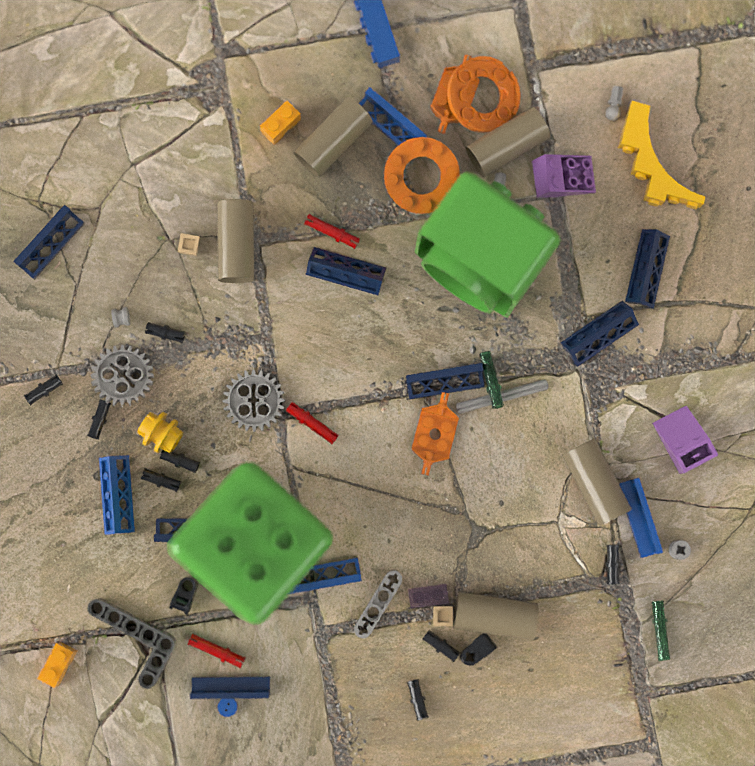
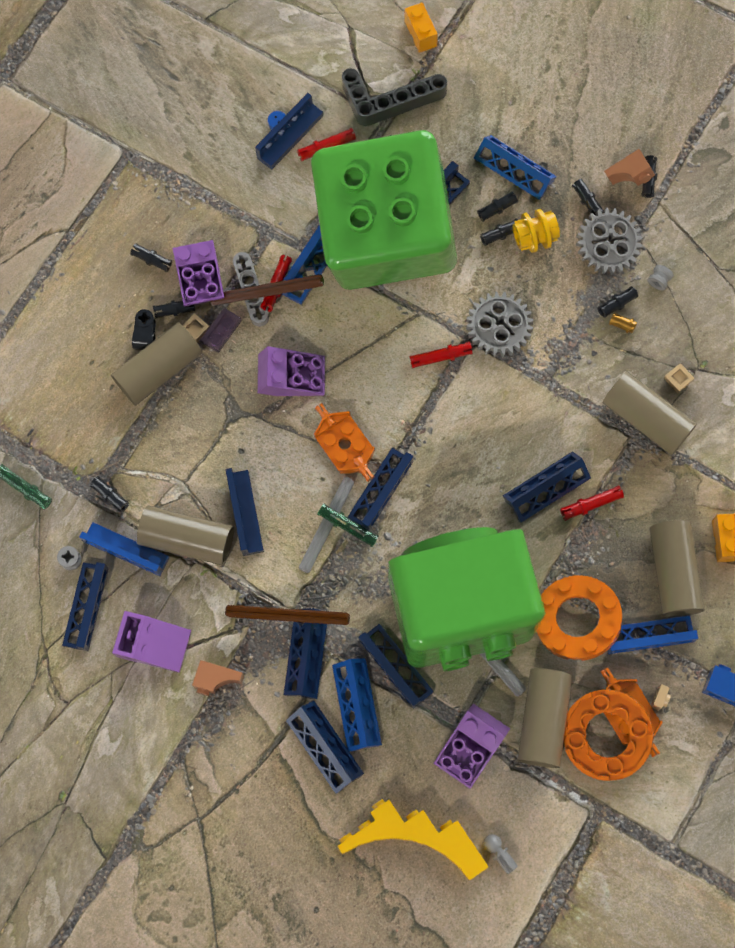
camera: 140 degrees right, 10 degrees down
none -> dark blue fence [62,562,109,651]
none -> medium lavender slope [173,240,224,306]
none -> nougat arch [192,660,244,696]
none -> reddish brown axle [210,274,324,306]
none -> dark blue fence [225,468,264,556]
none -> reddish brown axle [225,605,350,625]
none -> medium lavender slope [258,346,325,396]
none -> red pin [260,255,292,312]
none -> blue fence [332,658,382,752]
none -> dark blue fence [358,624,434,709]
none -> nougat arch [604,149,655,186]
none -> pearl gold pin [609,312,637,334]
none -> tan plate [651,684,671,711]

